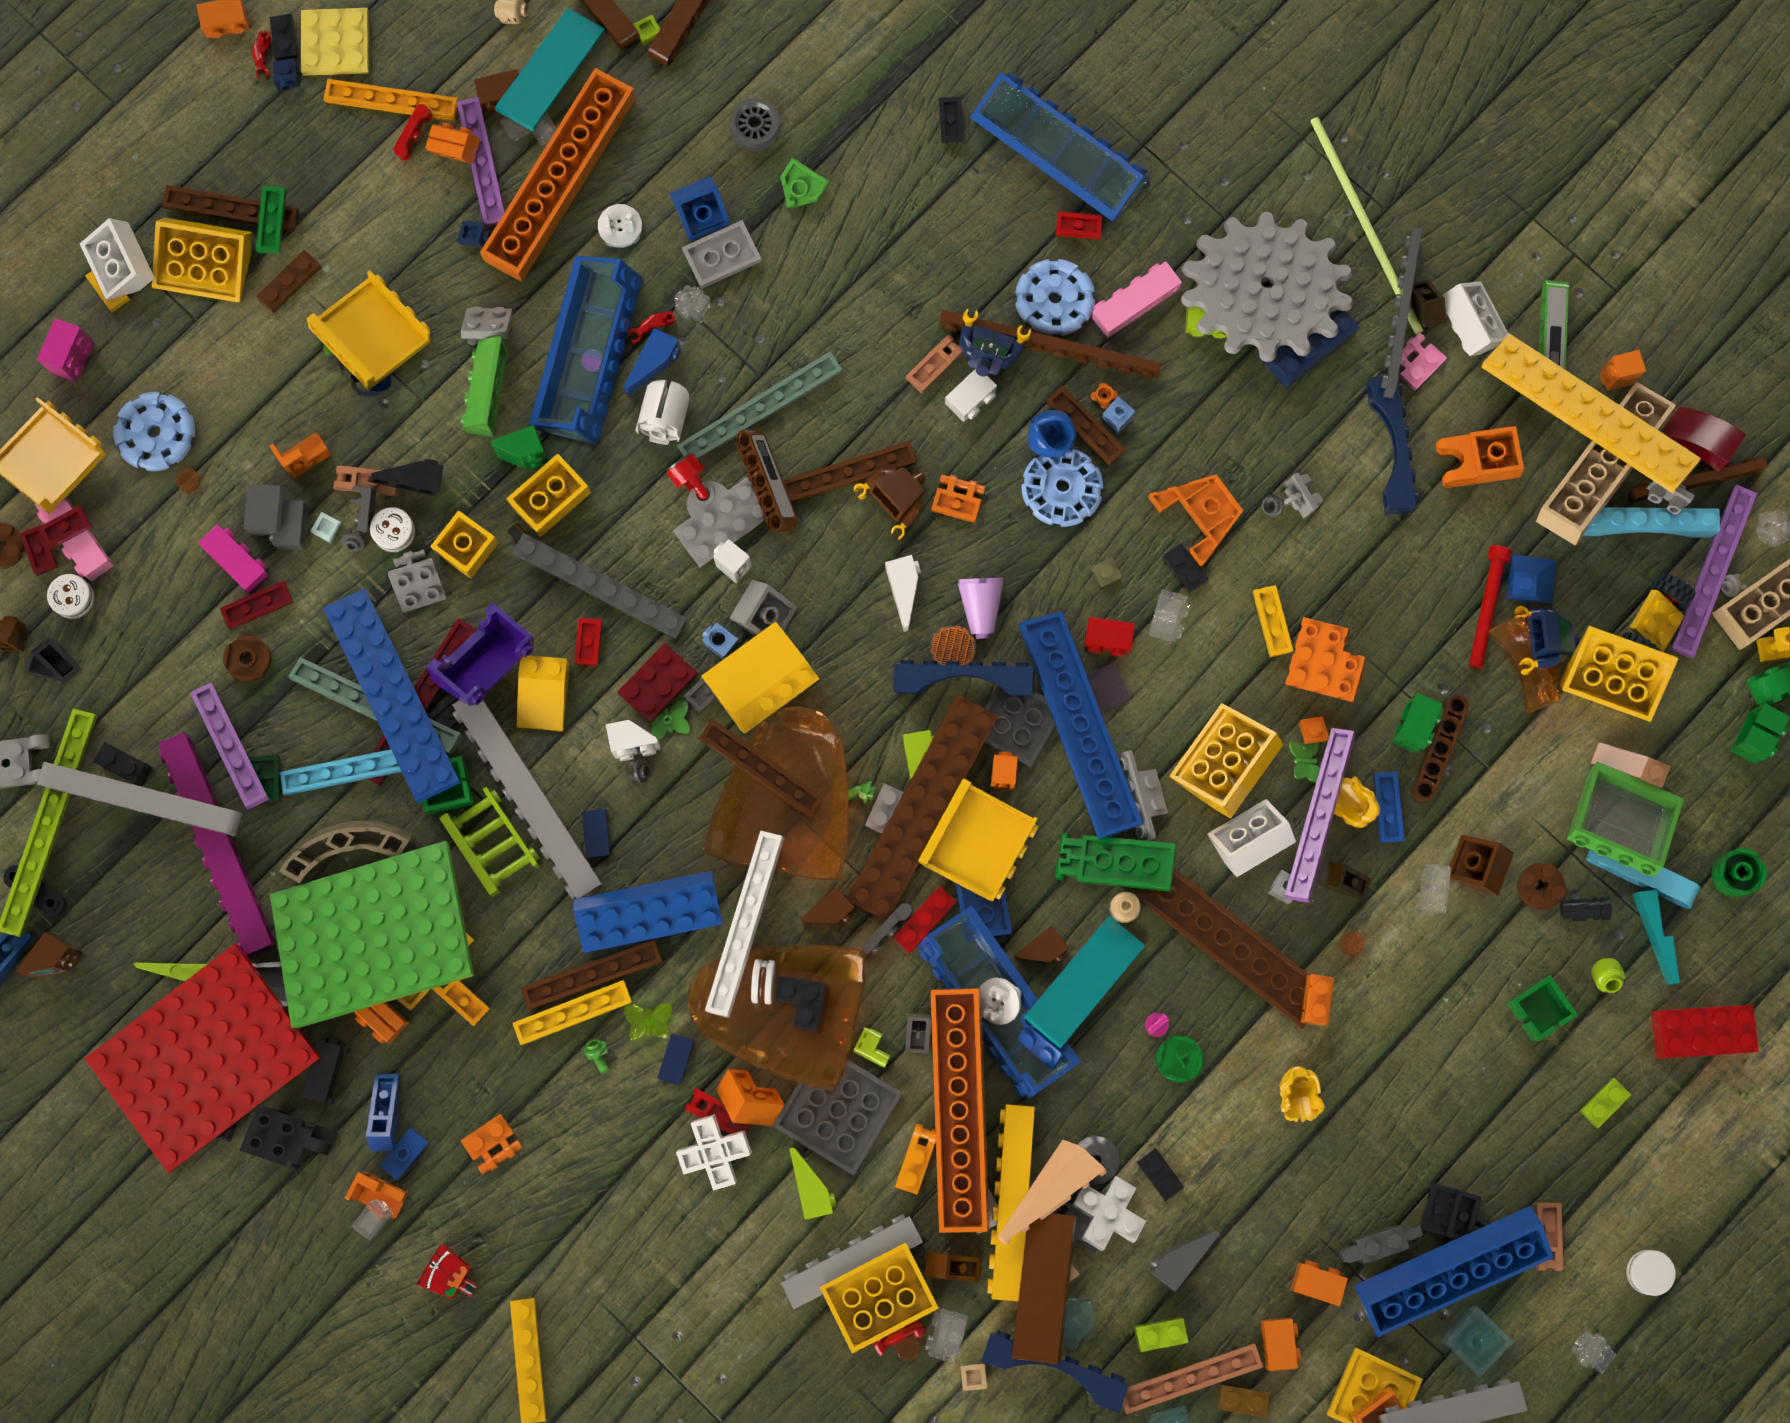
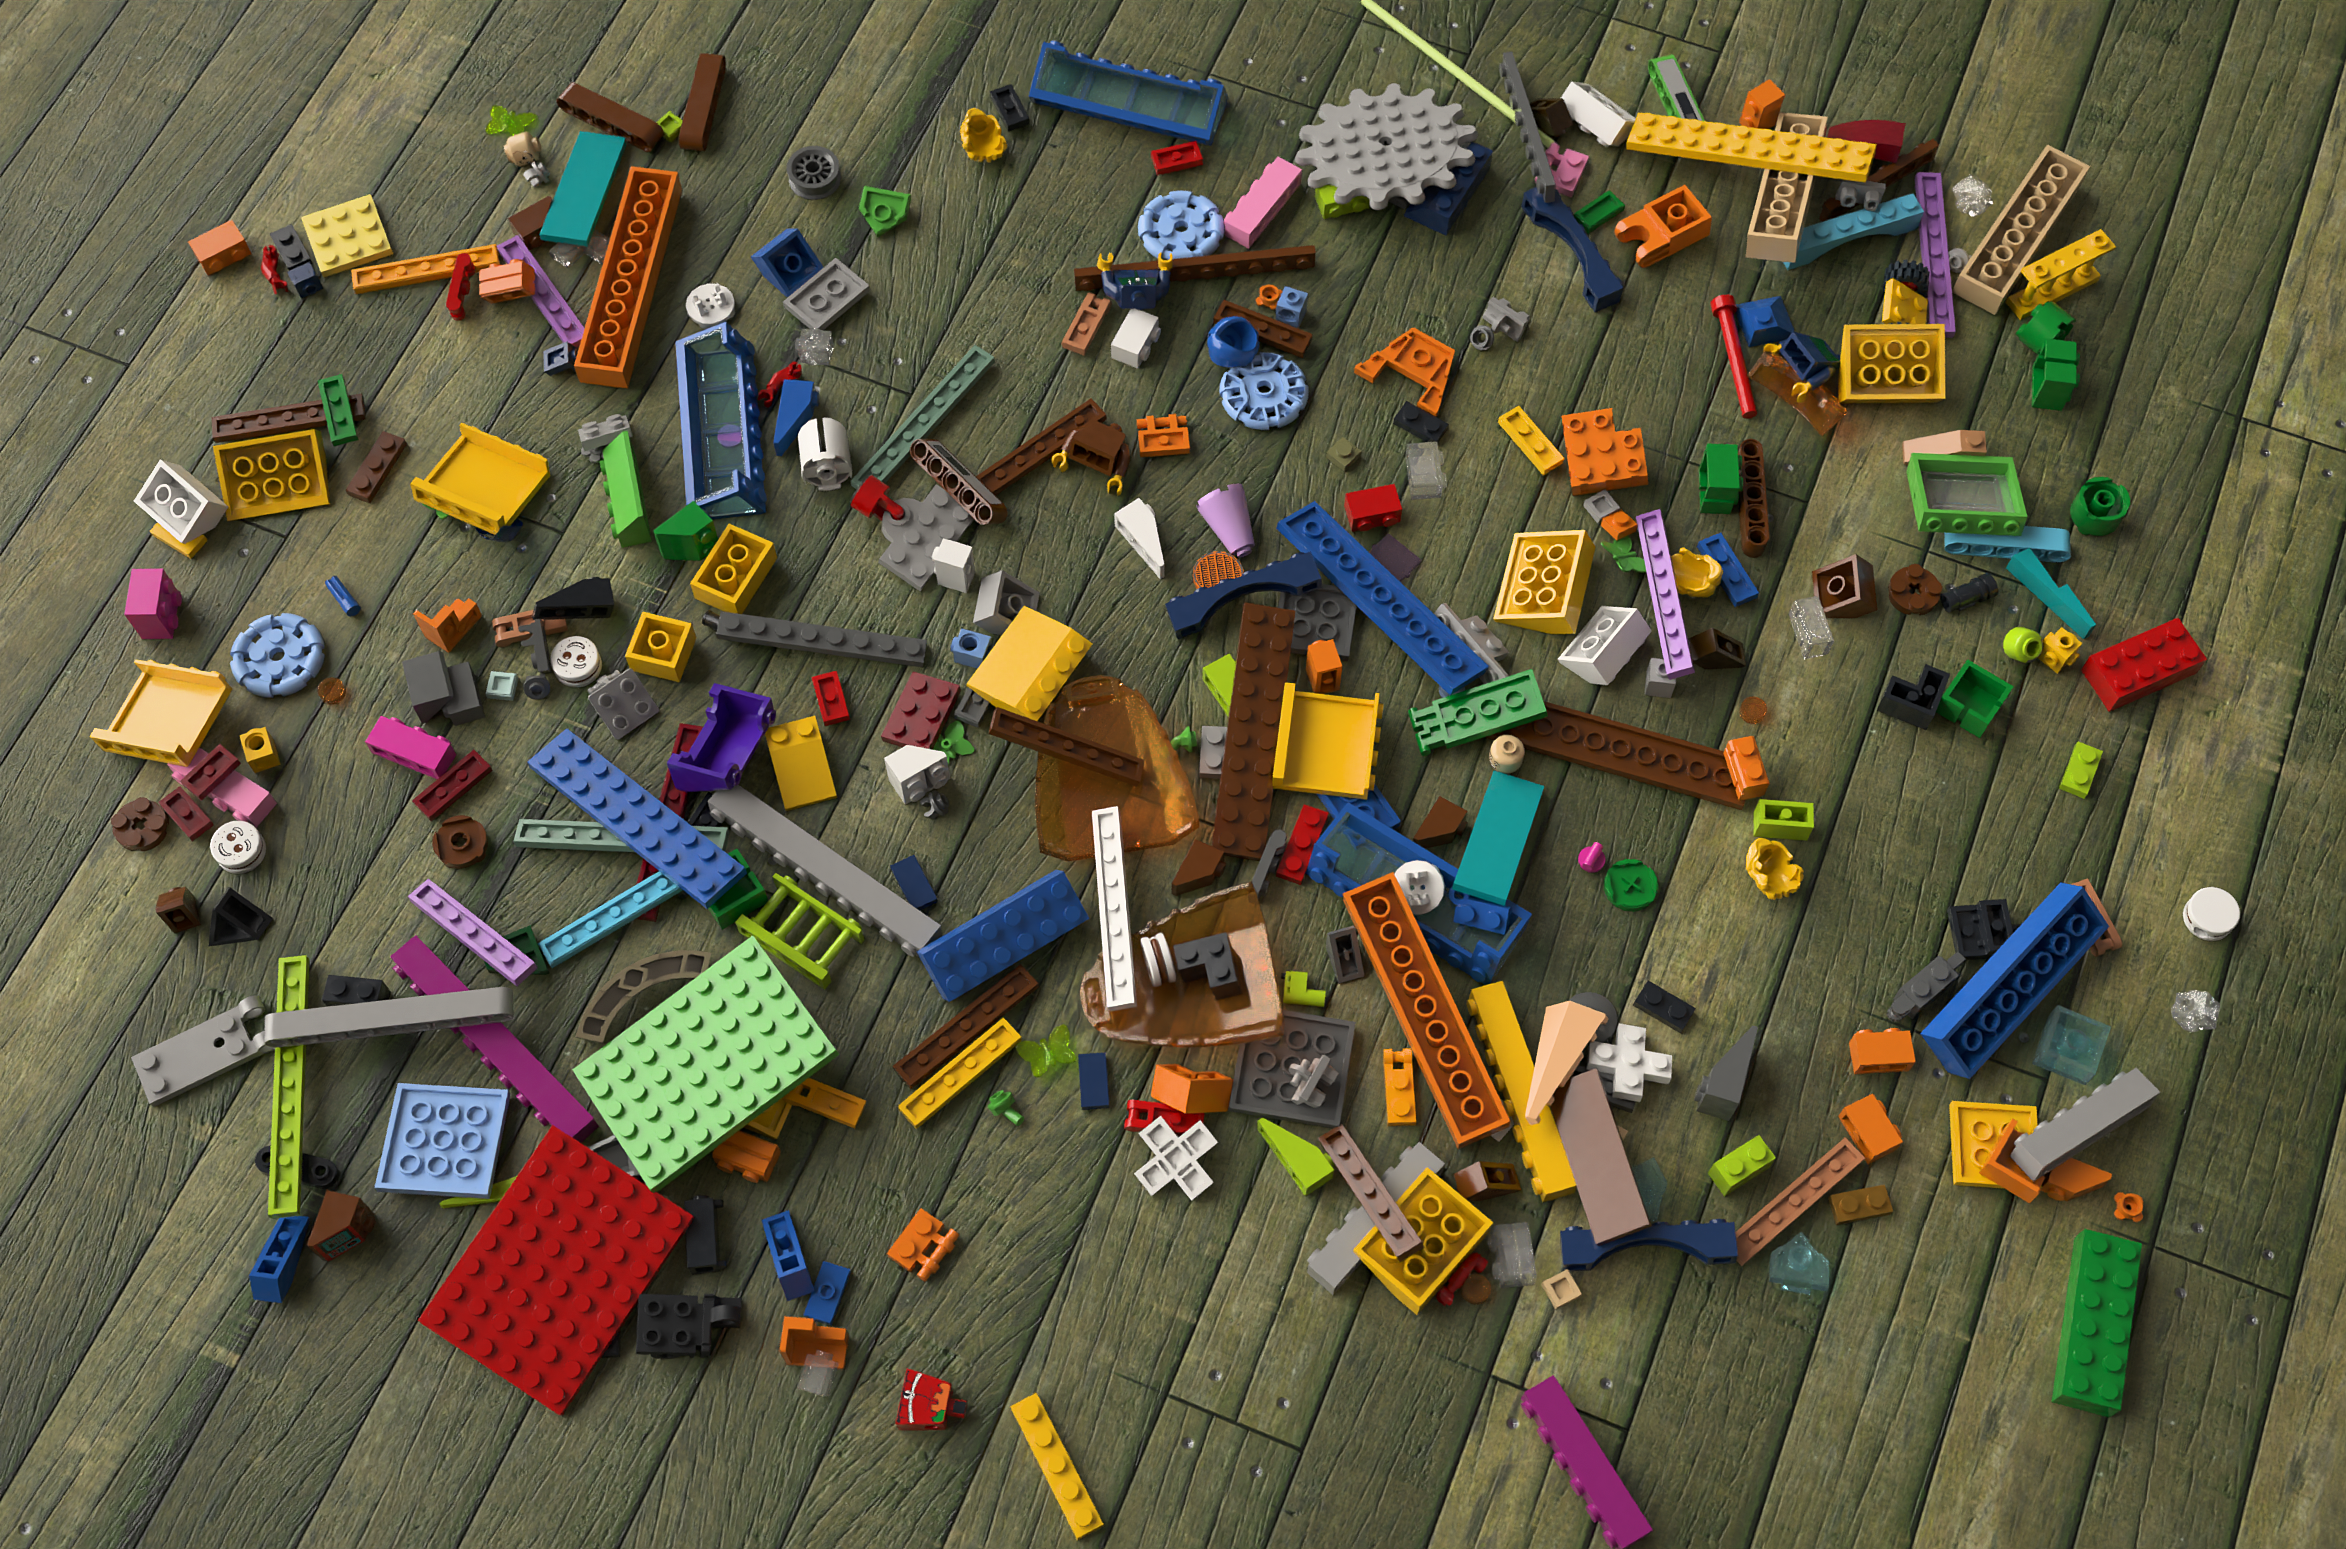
camera: 20 degrees left, 15 degrees down
none -> yellow brick [239,727,281,773]
none -> blue piece [325,576,361,617]
none -> light blue plate [375,1083,511,1199]
none -> light grey plate [523,161,550,188]
none -> yellow hair [960,108,1007,163]
none -> light grey hips [1288,1054,1338,1108]
none -> plate [1318,1124,1425,1262]
none -> green tile [1573,190,1625,234]
none -> light grey plate [1583,489,1620,524]
none -> lime brick [1753,799,1814,841]
none -> black brick [1876,664,1950,730]
none -> yellow brick [2038,627,2082,674]

